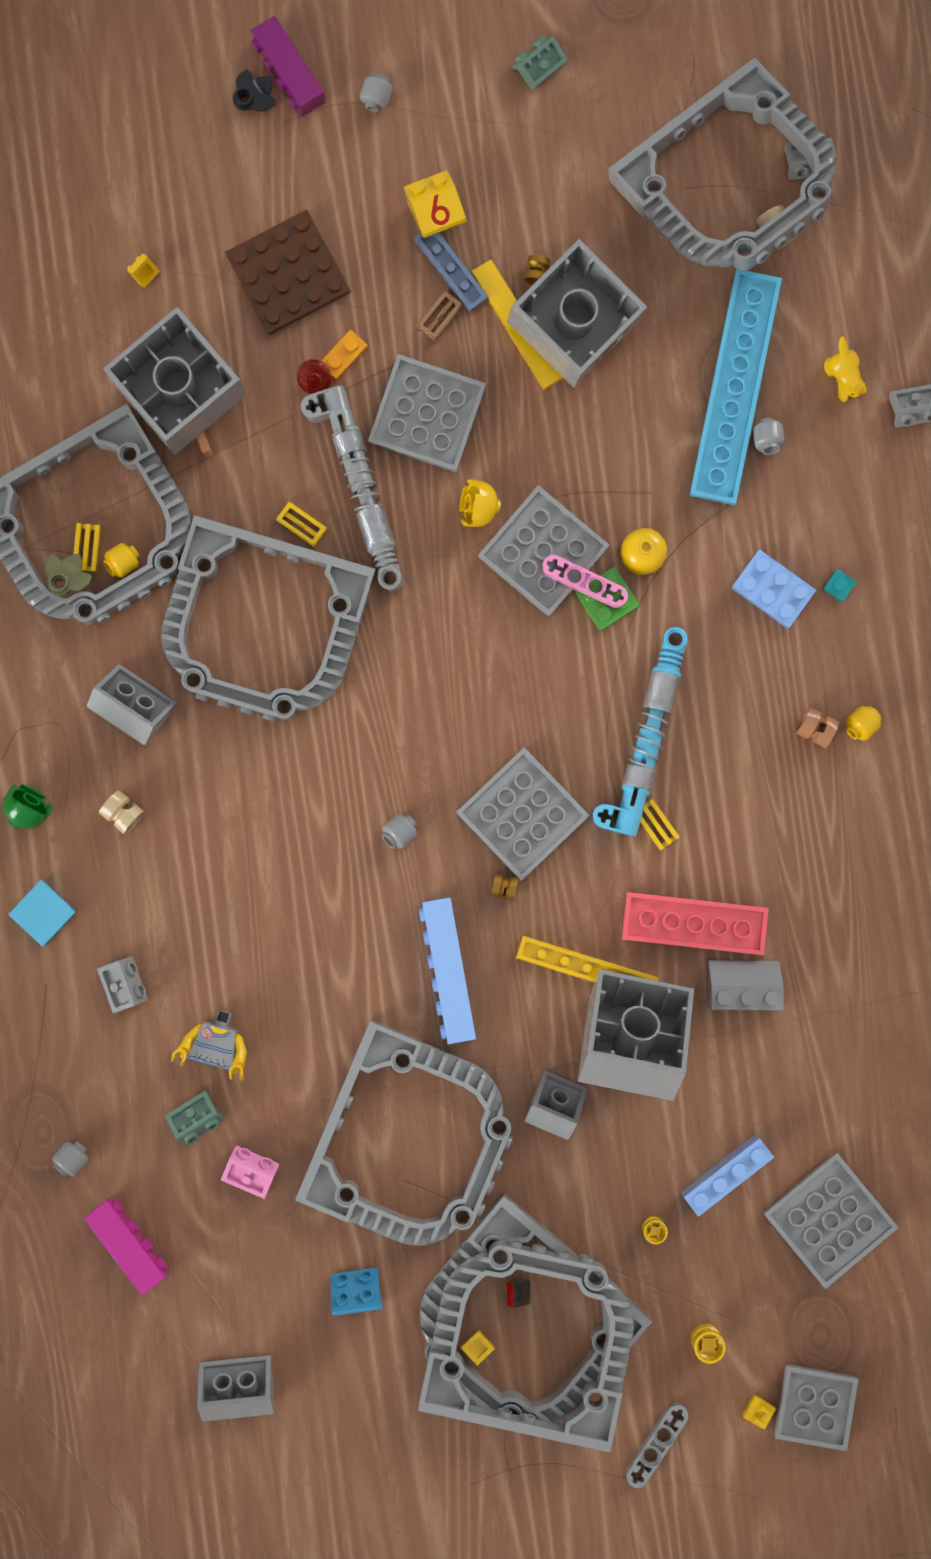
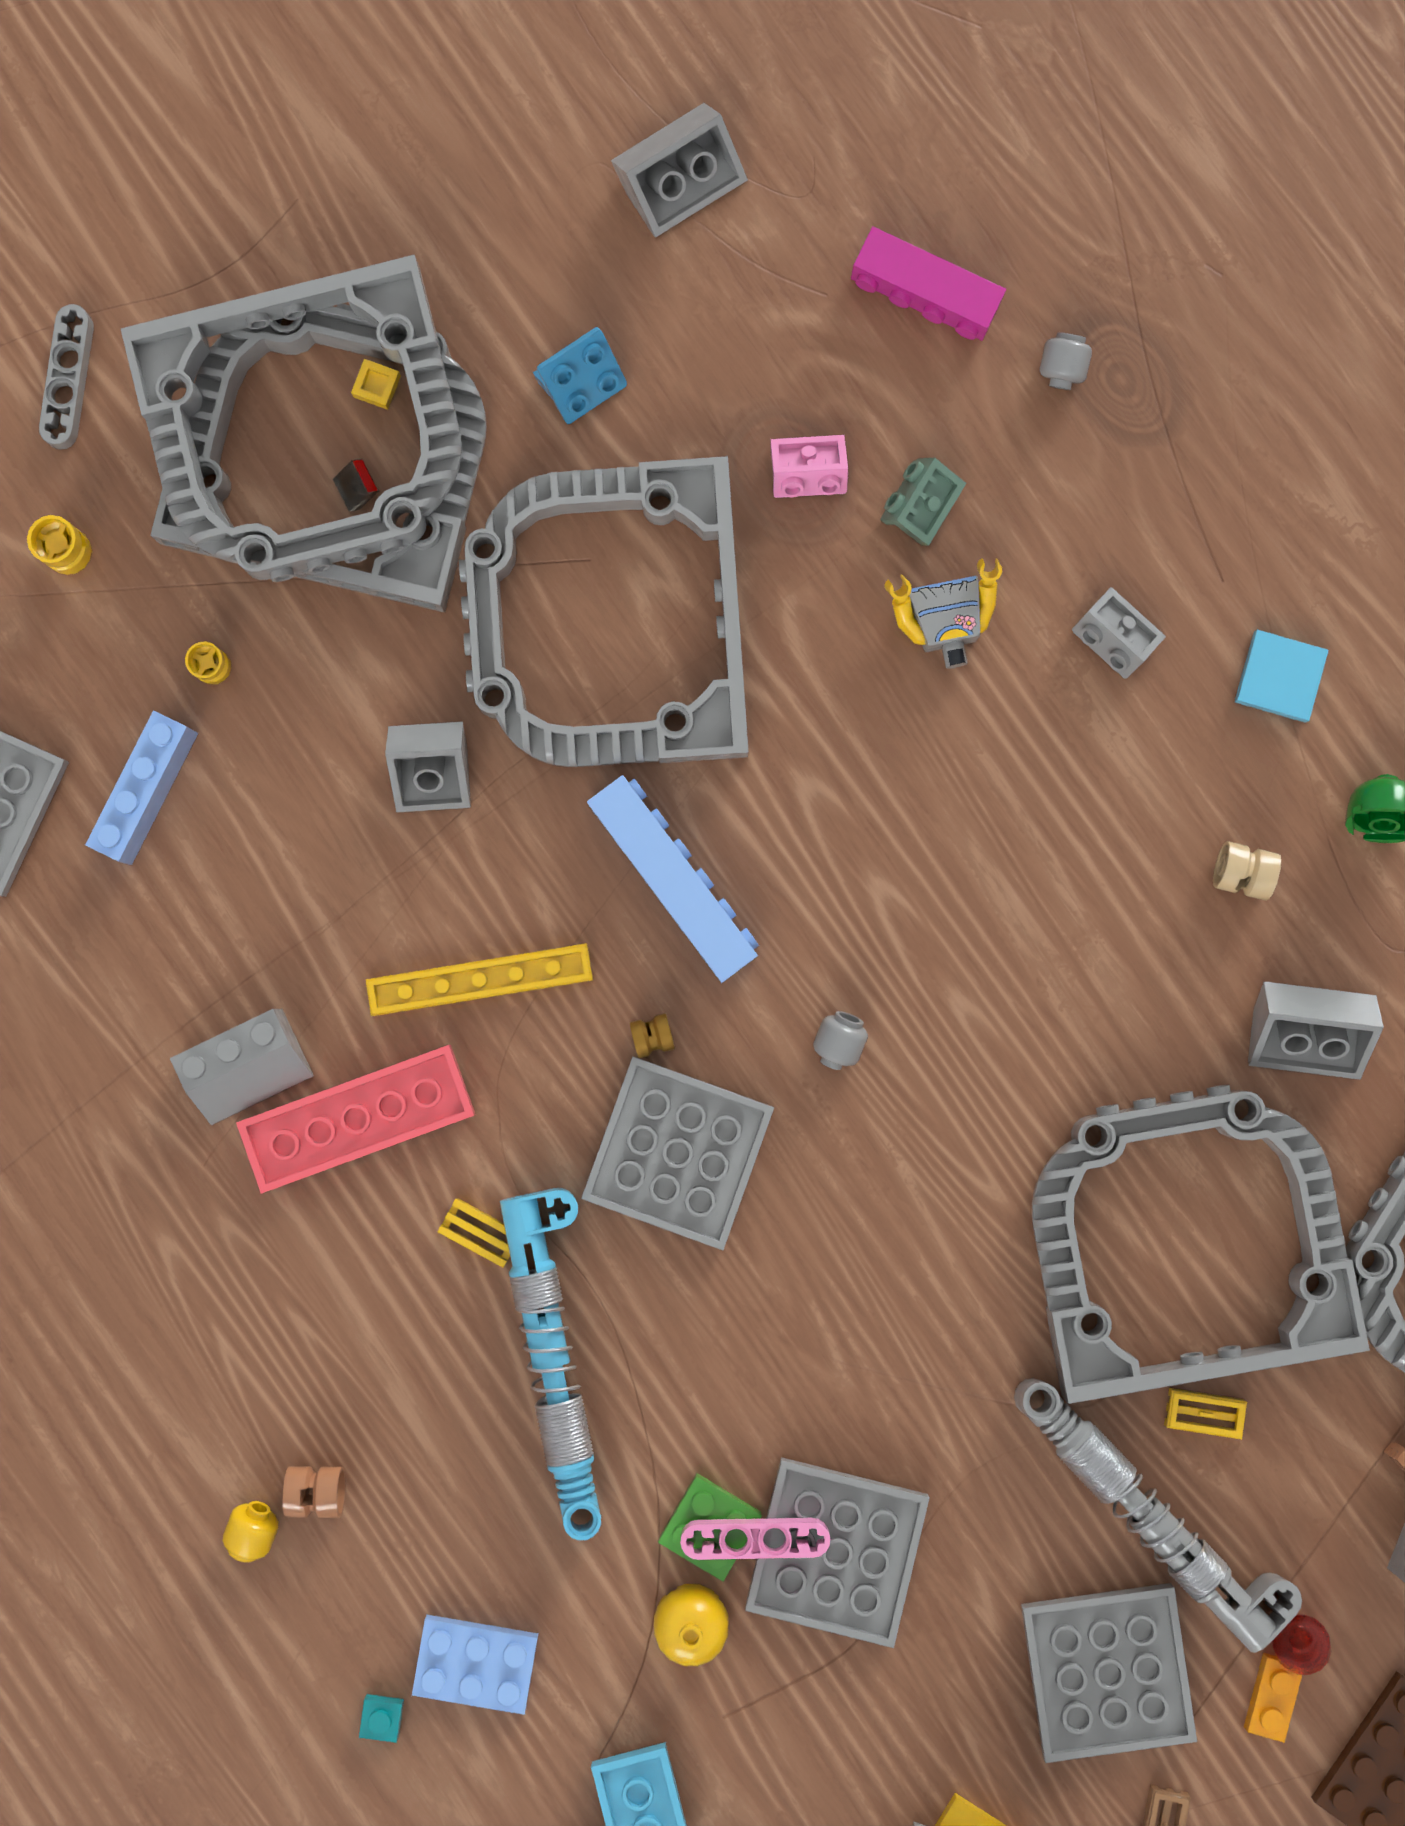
camera: 160 degrees right, 0 degrees up
yellow cylinder [459,480,501,527] -> none
light grey brick [578,969,694,1101] -> none

